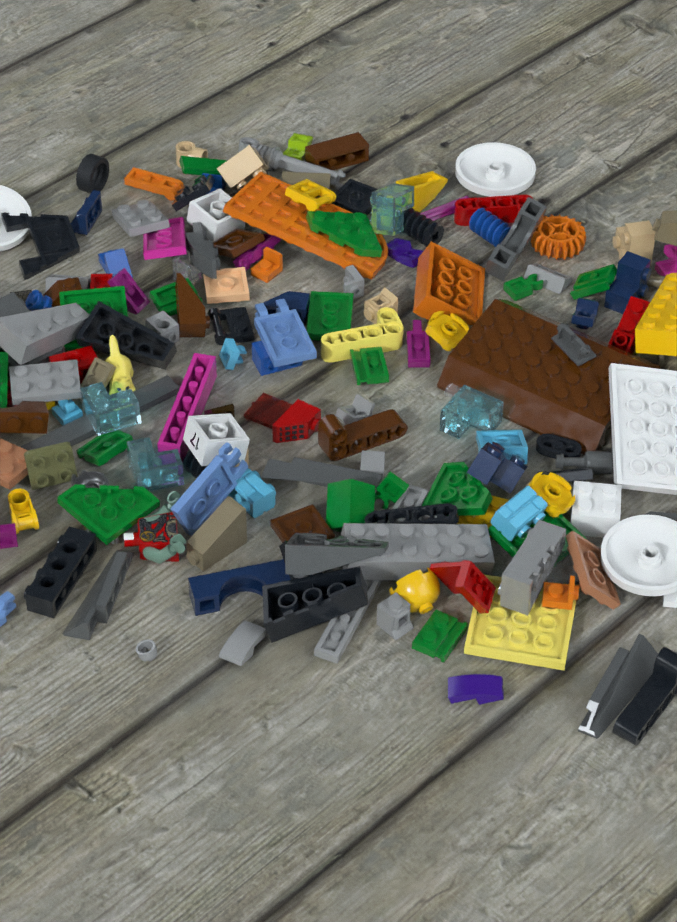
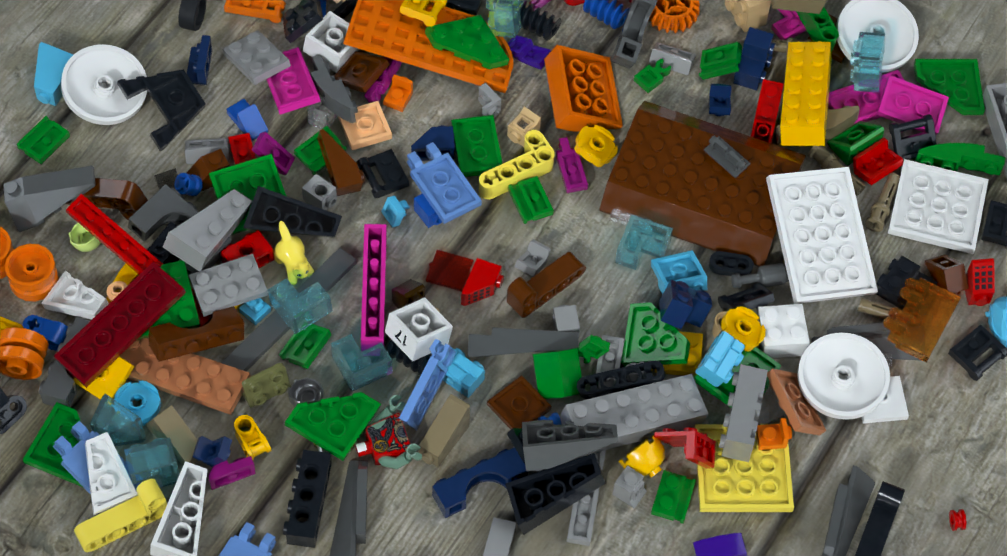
camera: 15 degrees left, 15 degrees up
dark tan plate [77,357,116,407] -> none

